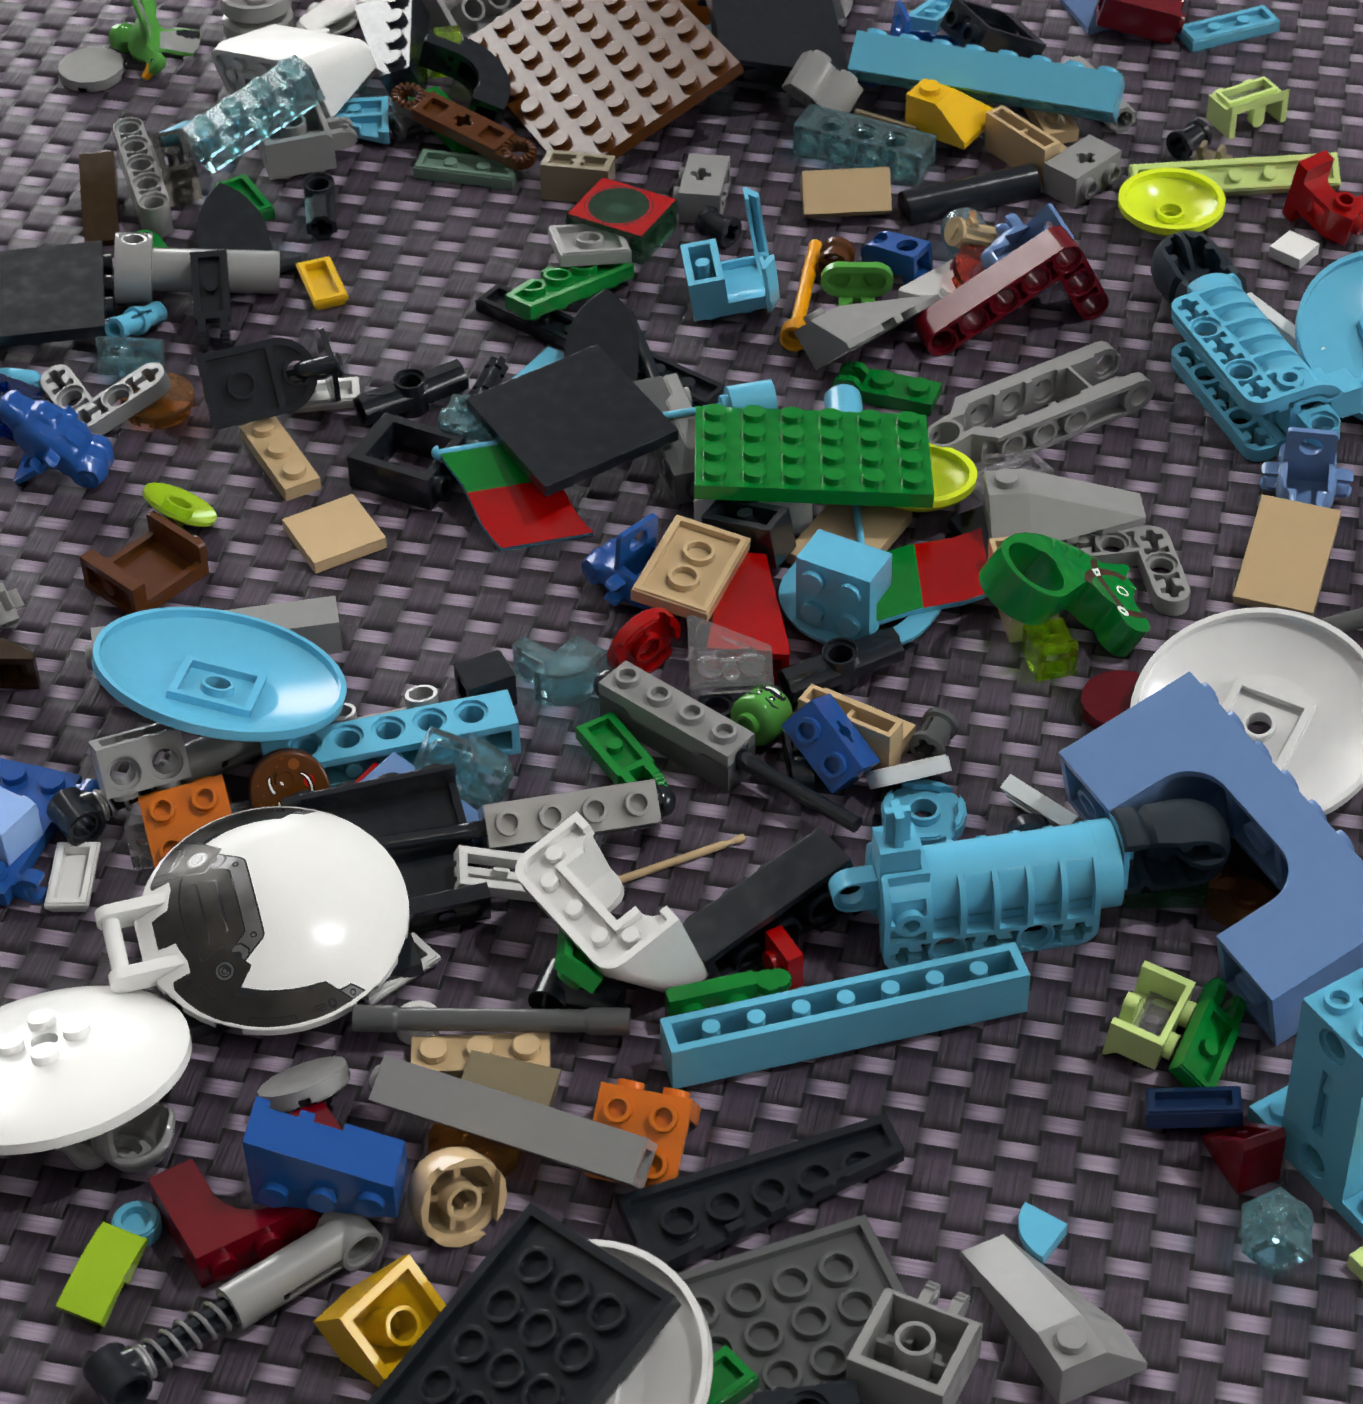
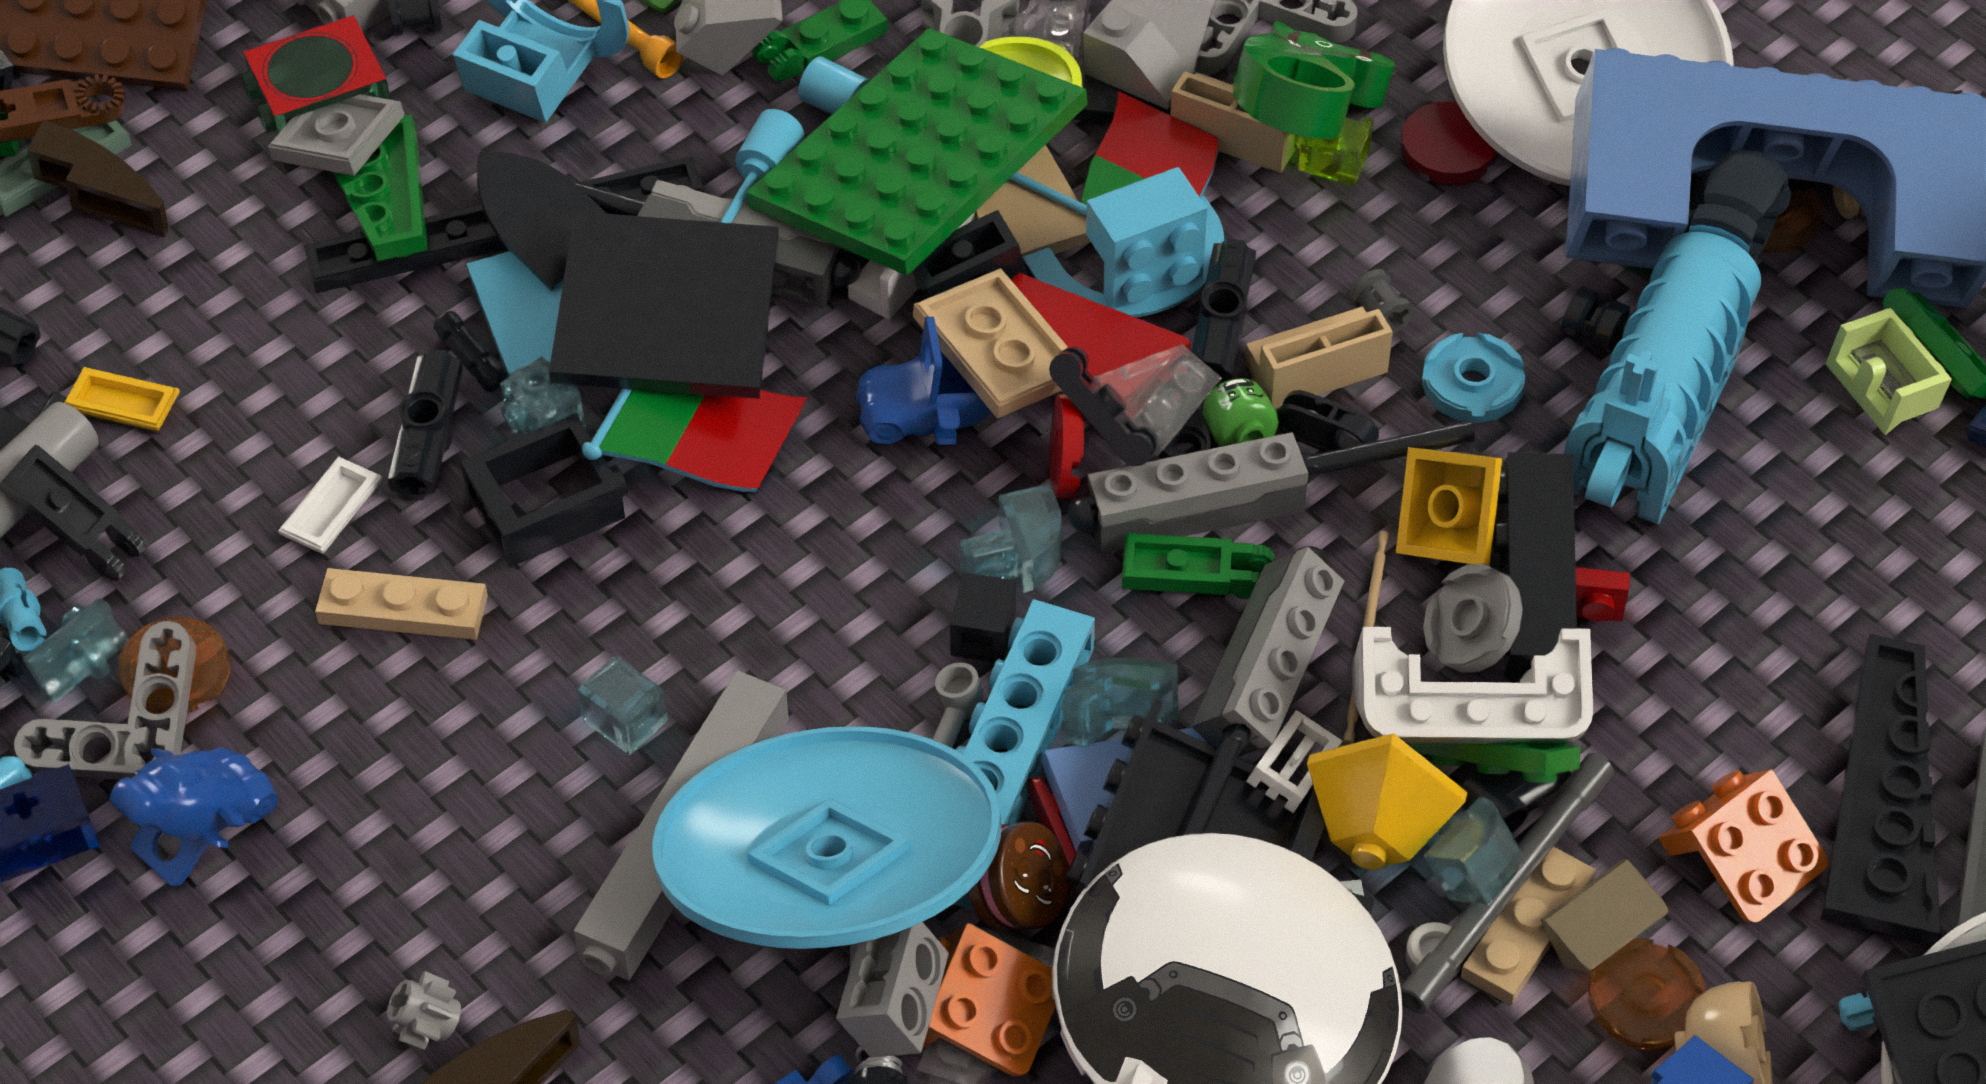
camera: 55 degrees left, 10 degrees up
reddish brown panel [80,511,209,614] -> none
lime dish [142,483,217,528] -> none
black plate [195,327,344,431] -> none
tan tile [282,494,387,574] -> none
light grey brick [368,1054,658,1189] -> none
dark tan hinge [540,149,616,206] -> none
medium azure brick [660,942,1030,1089] -> none
green hinge [665,967,792,1017] -> none
blue brick [781,694,881,794] -> none
white tile [866,754,952,789] -> none
white tile [1000,774,1081,827] -> none
none -> dark brown slope [27,120,169,237]
none -> clear light blue panel [577,656,668,756]
none -> black plate [1049,346,1159,466]
none -> yellow slope [1307,733,1467,870]
none -> yellow slope [1396,447,1502,566]
none -> light grey tile [1423,564,1523,673]
none -> clear light blue brick [1423,797,1522,905]

